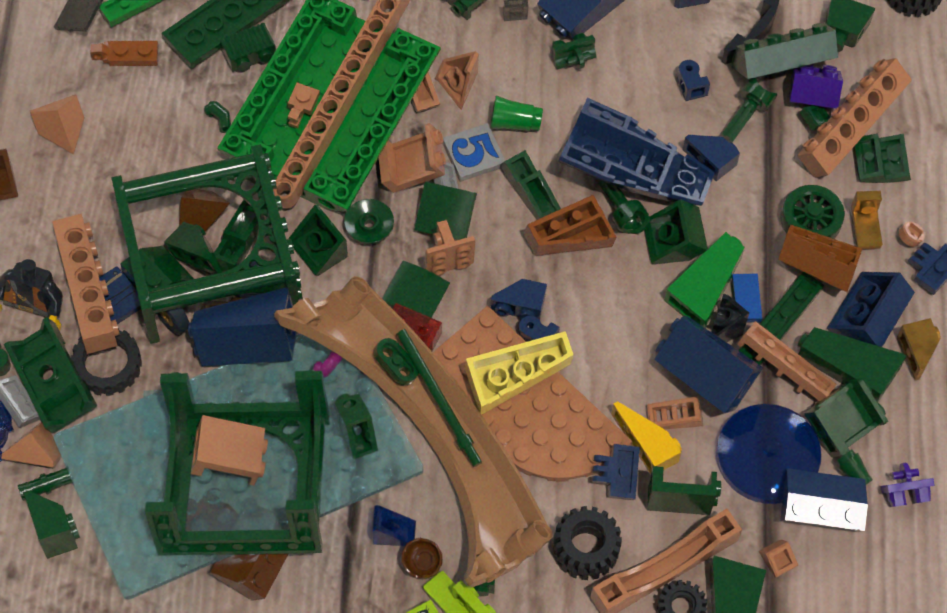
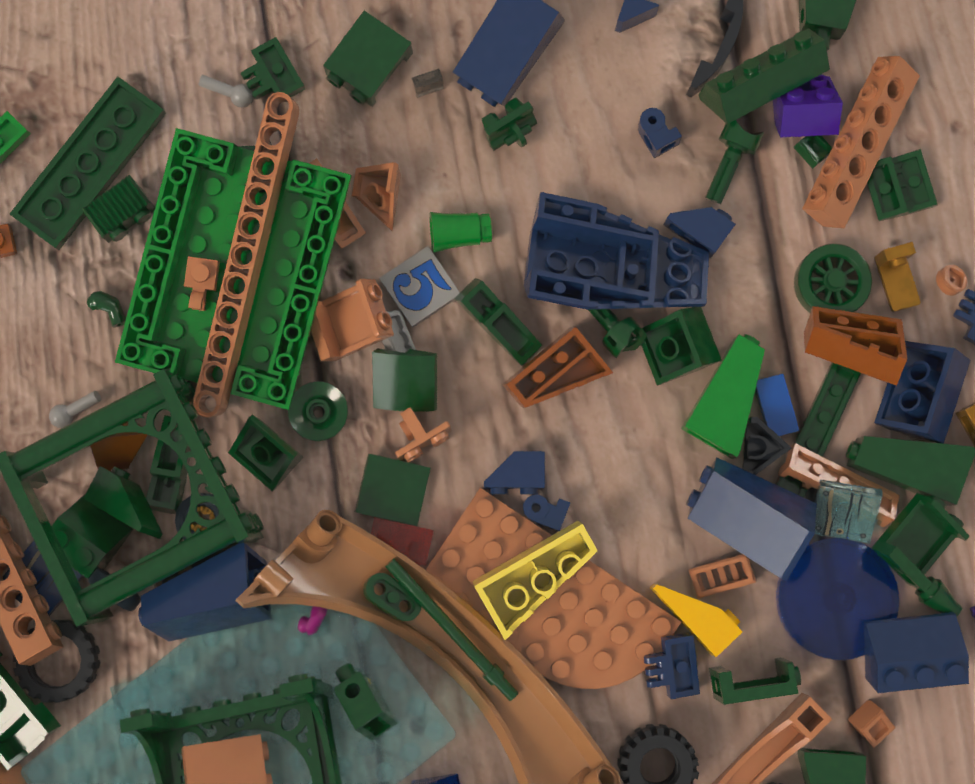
camera: 10 degrees left, 20 degrees up
none -> clear light blue tile [815,480,883,544]

